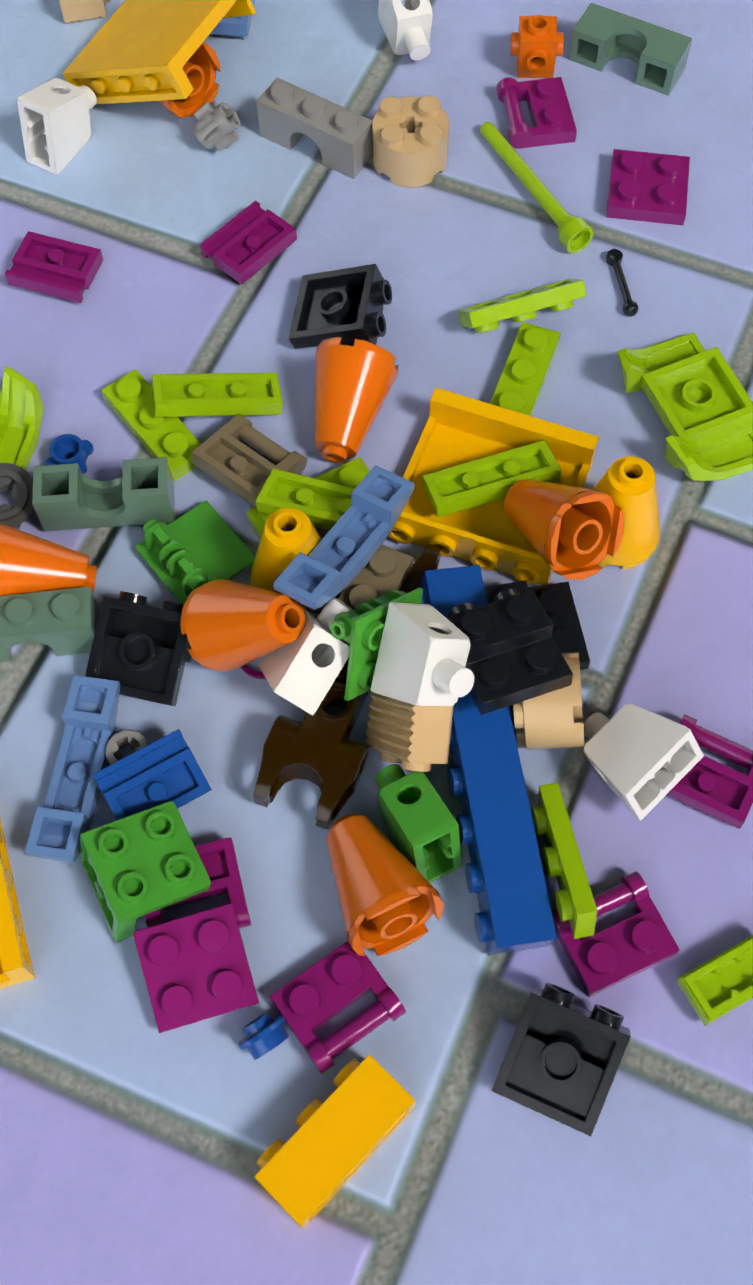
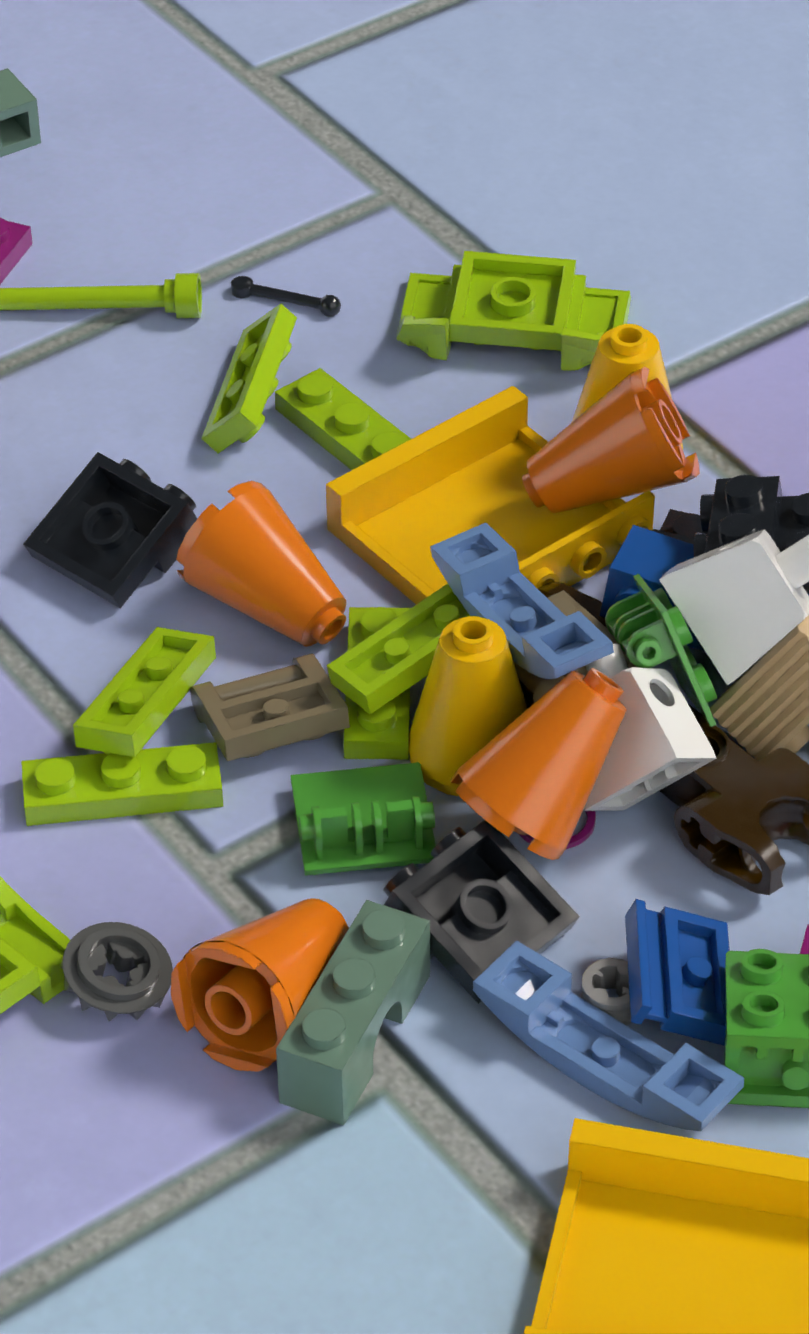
camera: 60 degrees left, 20 degrees down
sand green arch [32,457,175,531] -> none
blue plate [45,434,94,474] -> none
lime plate [422,440,561,518] -> none
magenta plate [606,149,690,225] -> none

